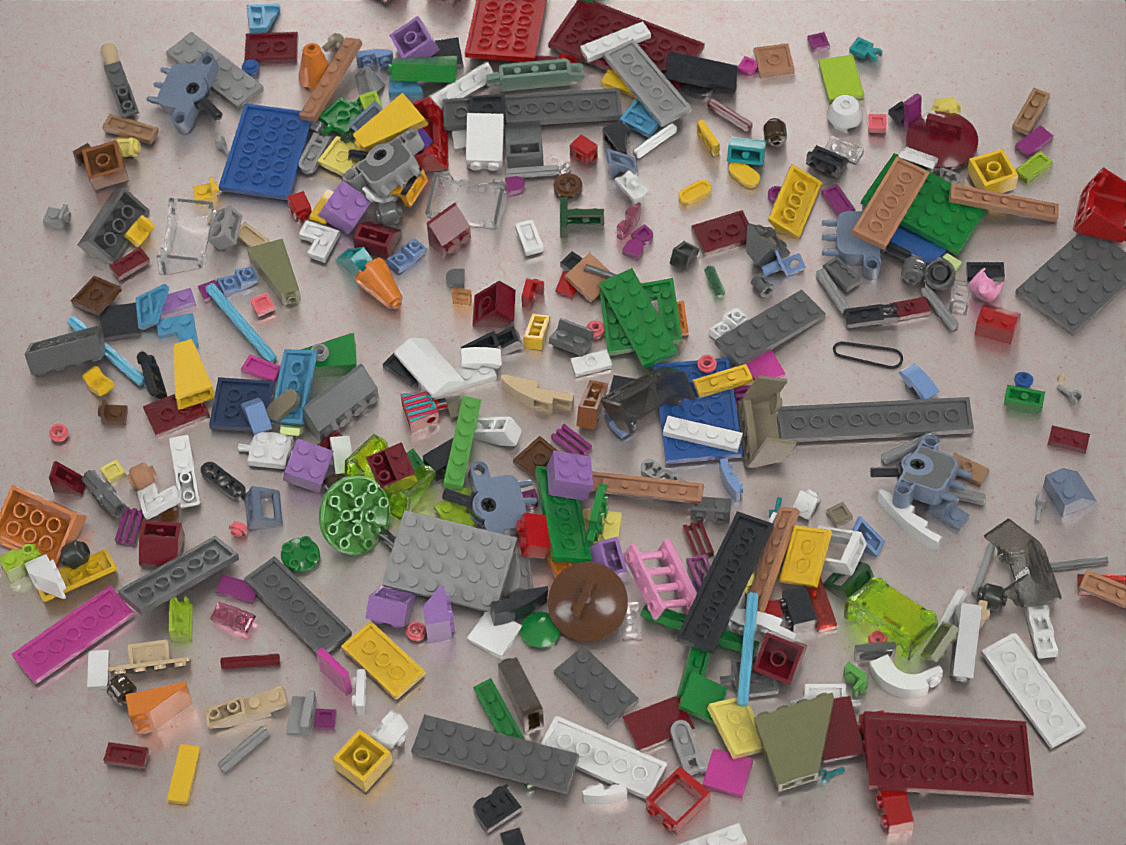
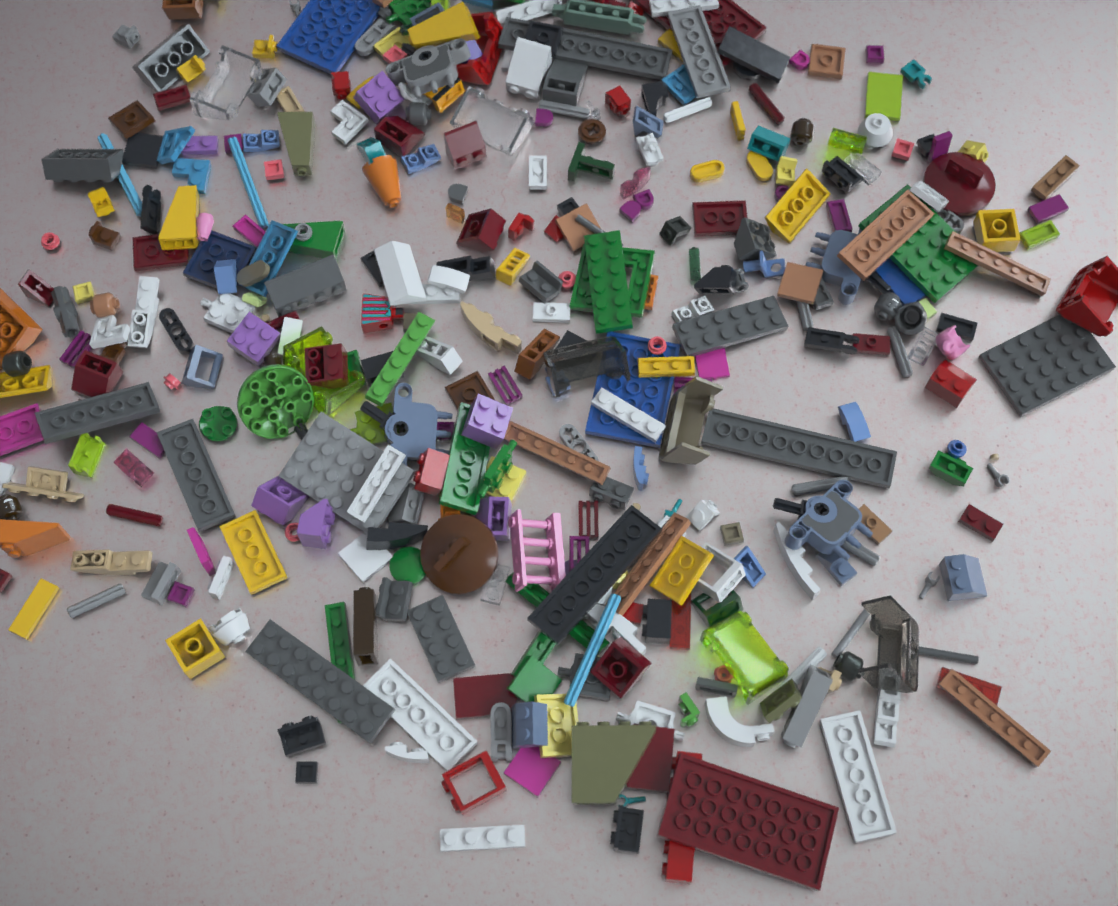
camera: 15 degrees right, 10 degrees up
black piece [833,341,903,369] -> none
none -> bright pink cone [196,213,215,241]
none -> white plate [347,445,406,523]
none -> dark grey bracket [376,577,413,621]
none -> coral plate [383,45,407,64]
none -> sand blue slope [511,702,548,749]
none -> black bracket [610,805,644,854]
none -> black slope [694,265,737,294]
none -> light yellow bracket [776,156,797,186]
none -> nougat tile [777,262,823,305]
none -> clear neon green bracket [827,128,867,155]

